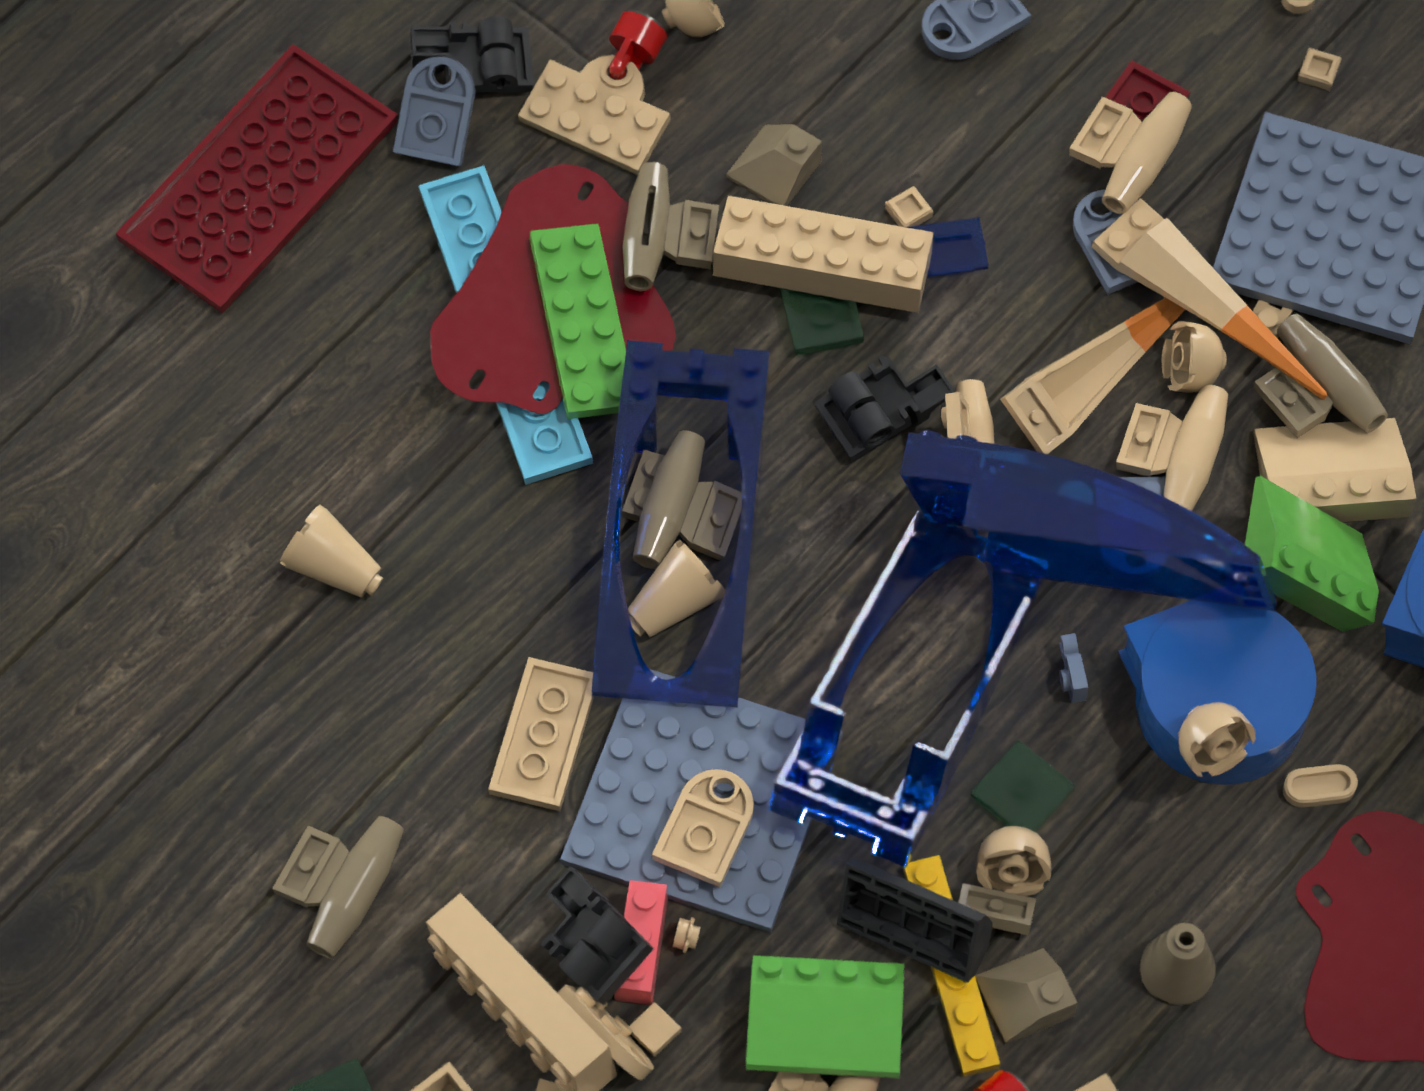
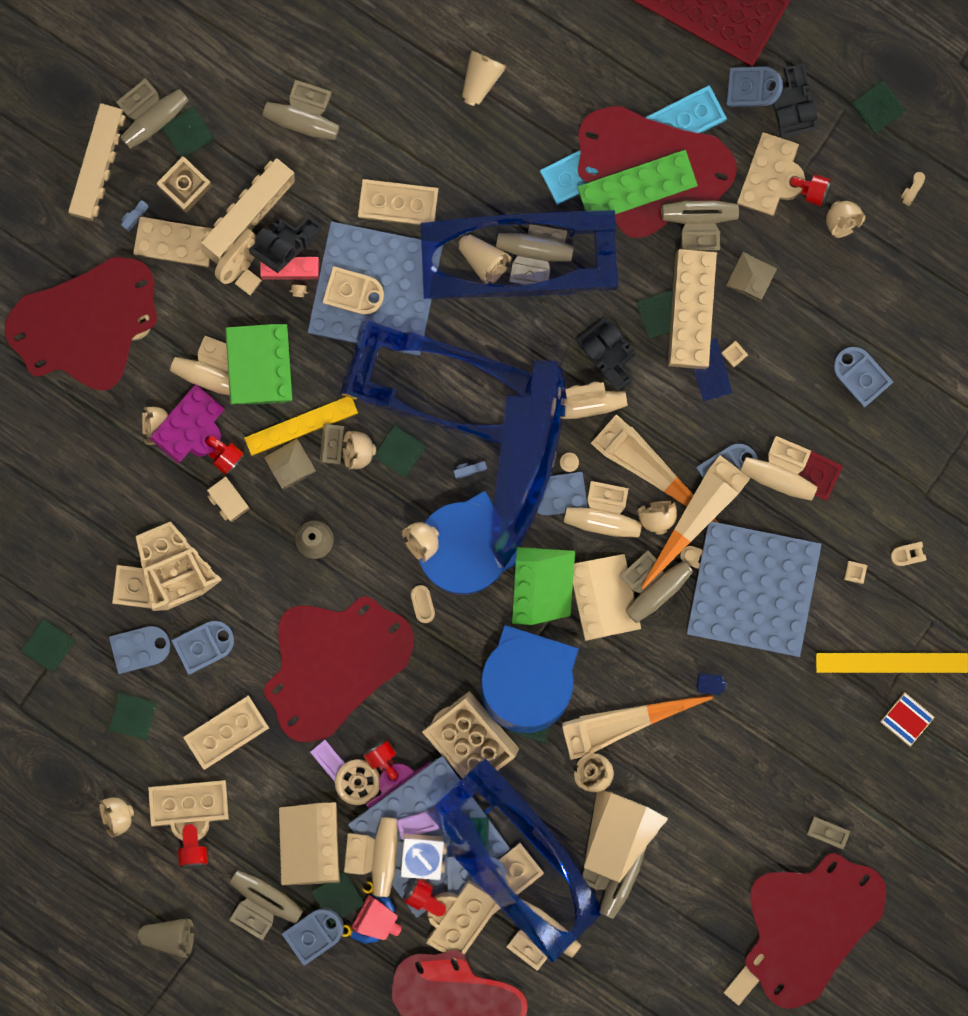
camera: 85 degrees right, 20 degrees up
black piece [837,857,993,983] -> none

